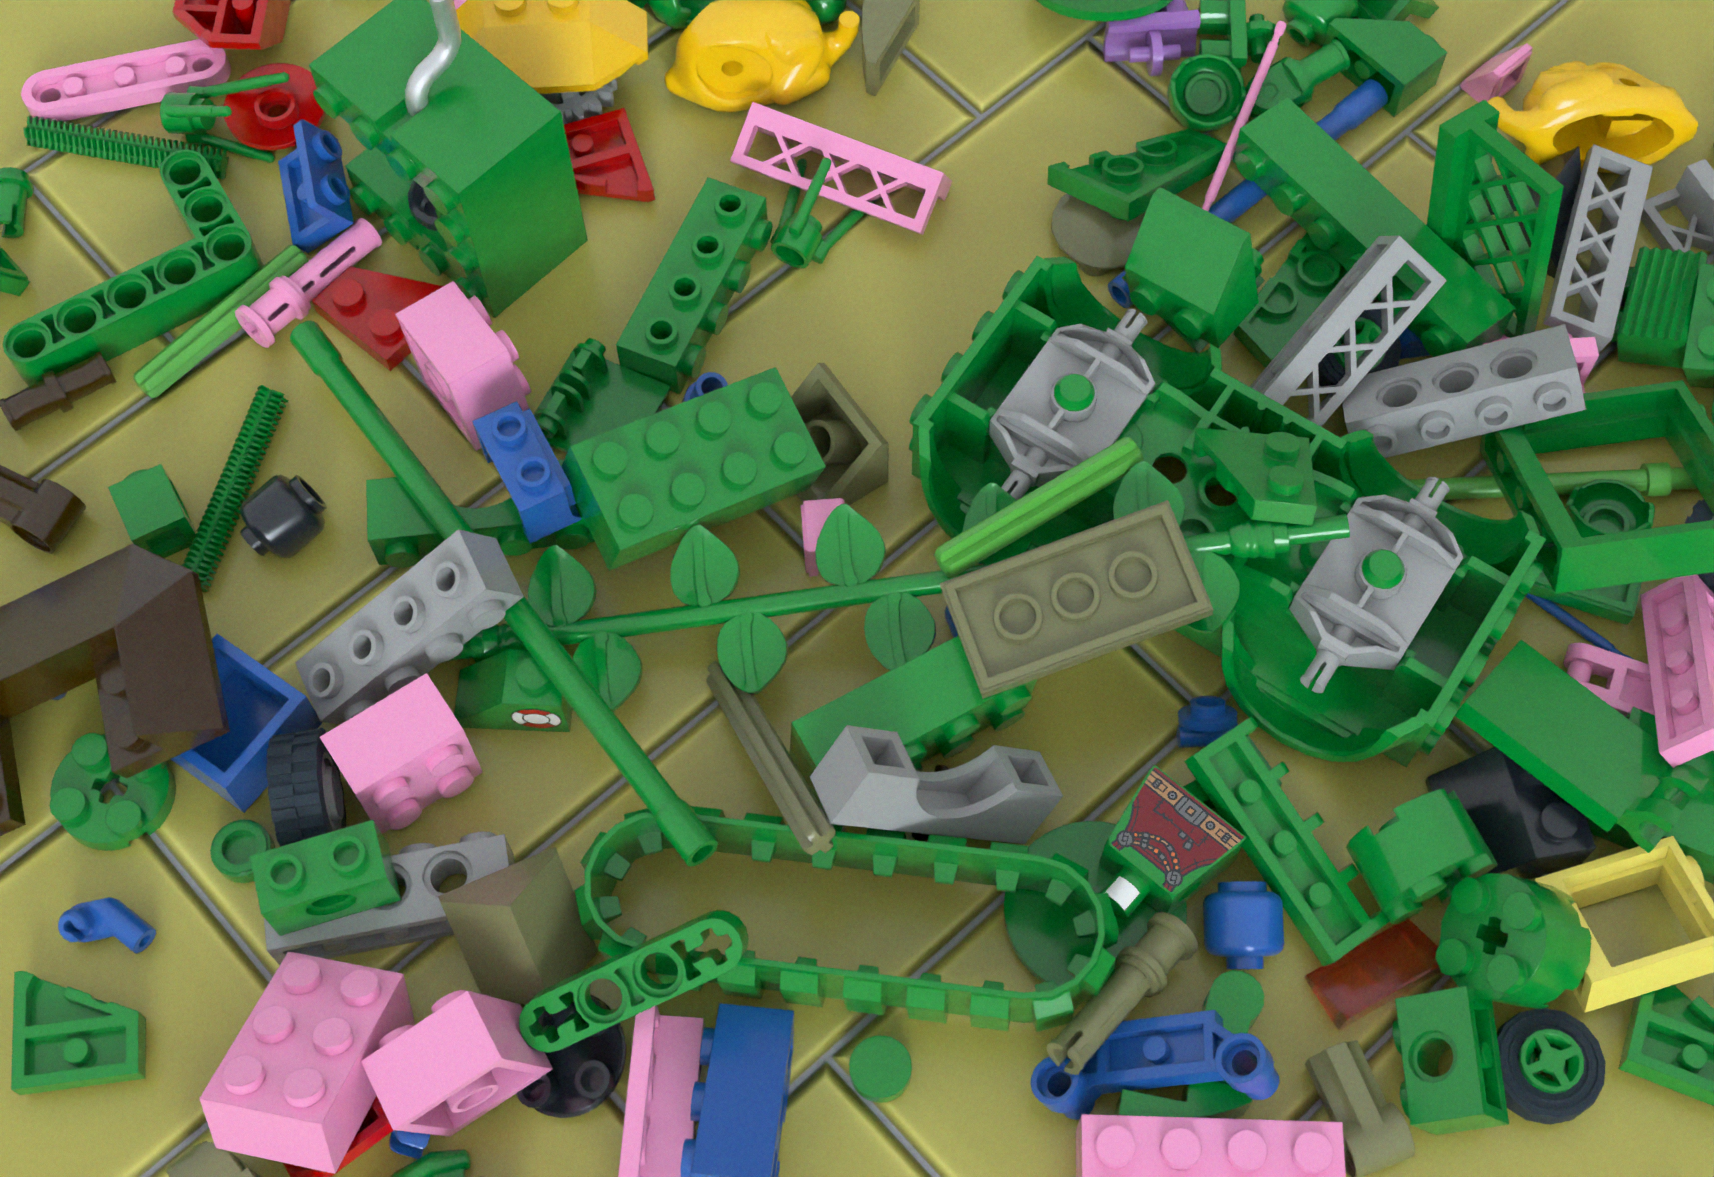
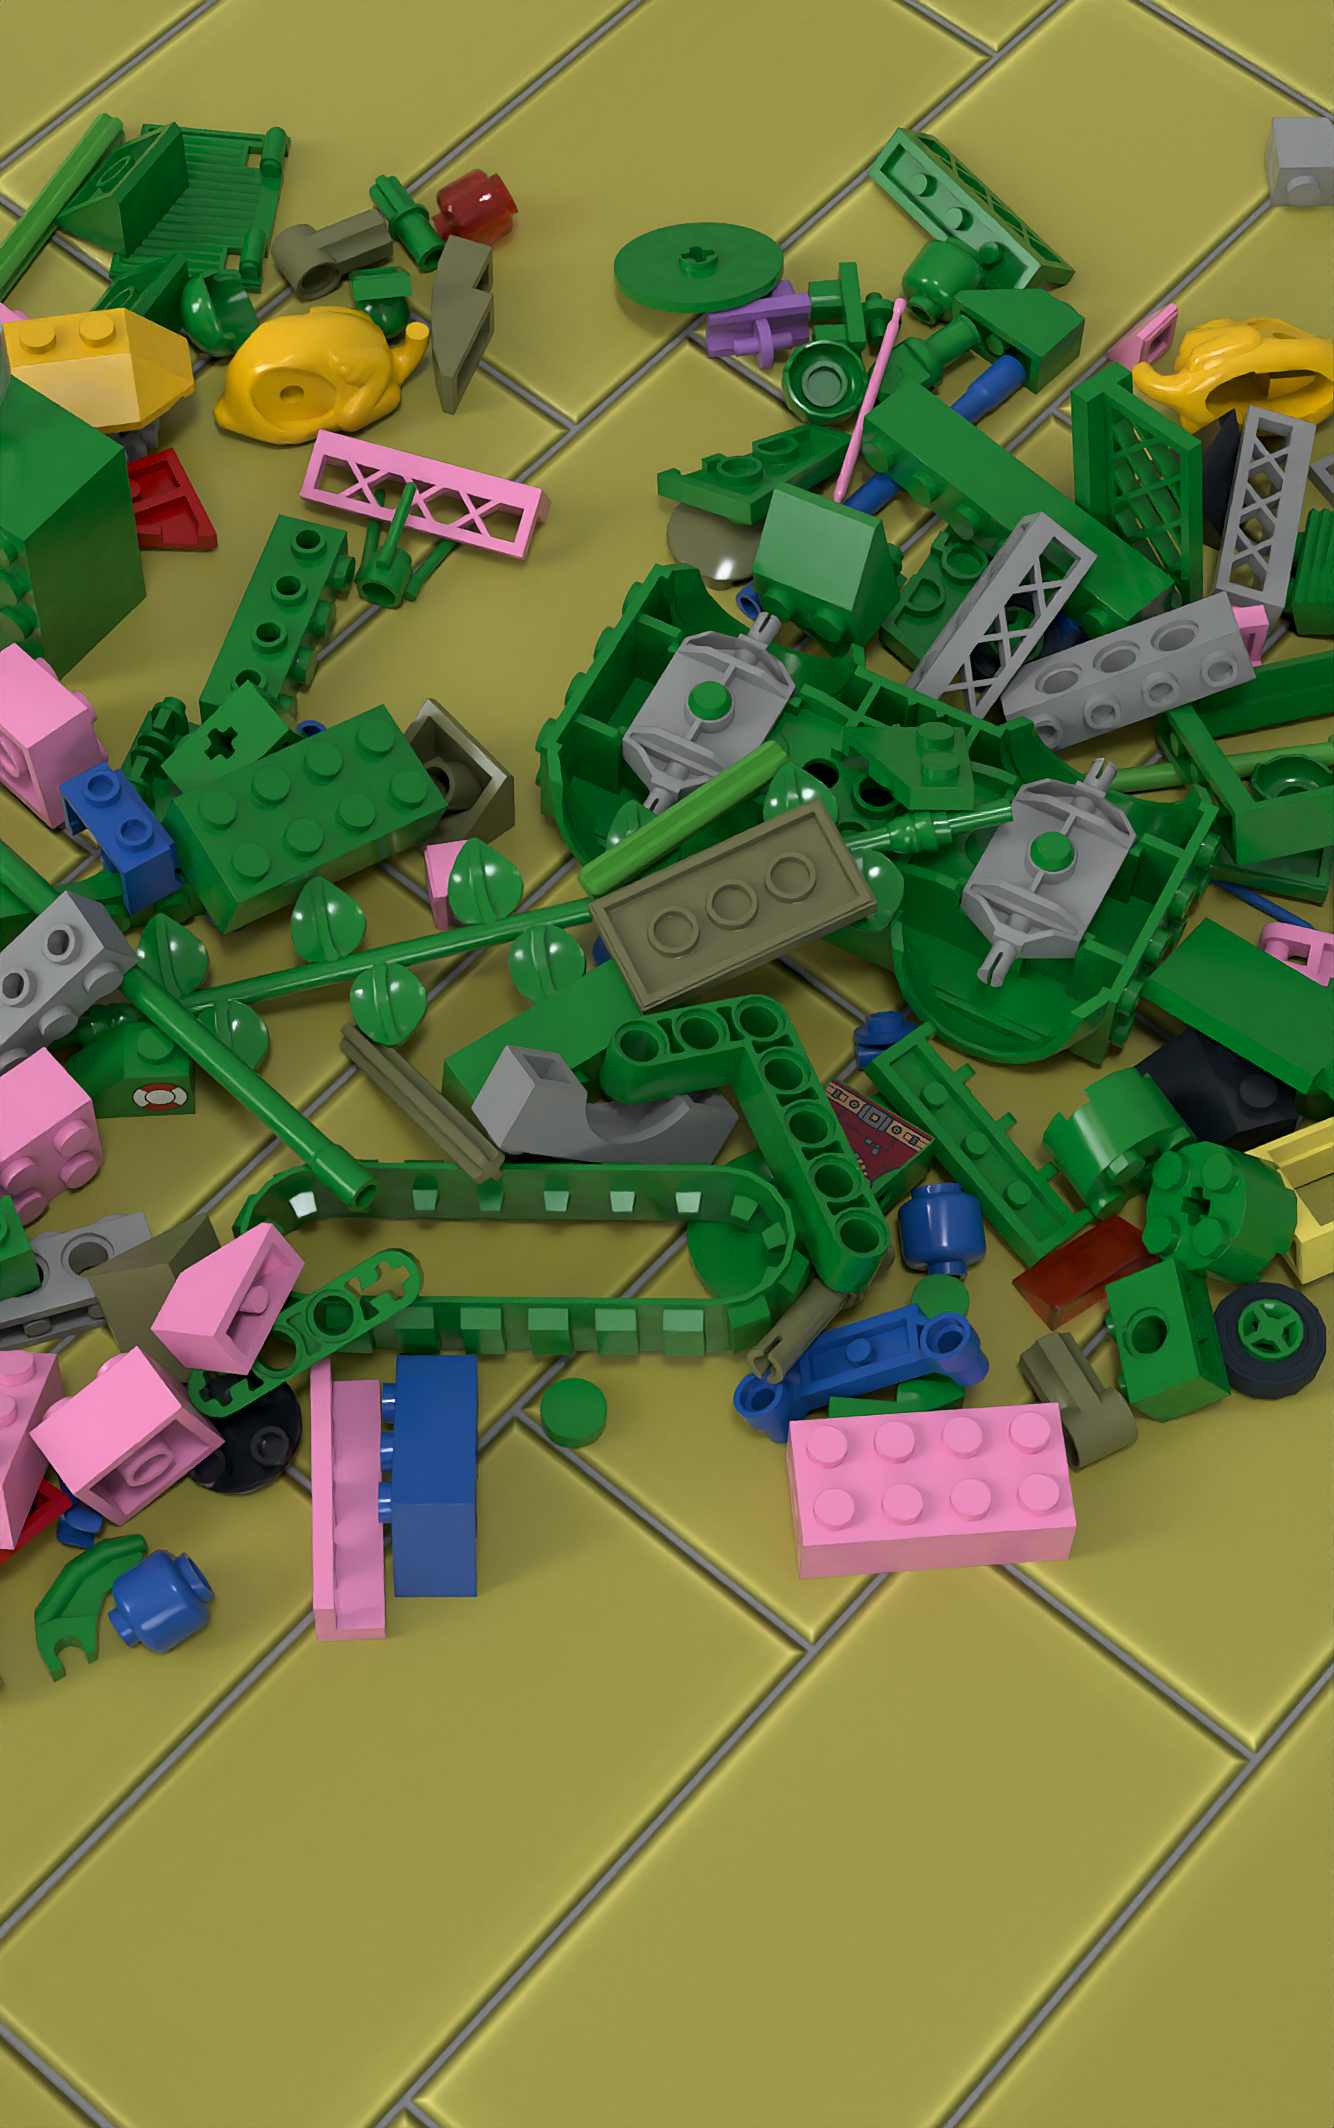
camera: 10 degrees left, 5 degrees down
none -> bright pink slope [151,1223,305,1375]
none -> green brick [160,680,308,794]
none -> green beam [599,994,891,1294]

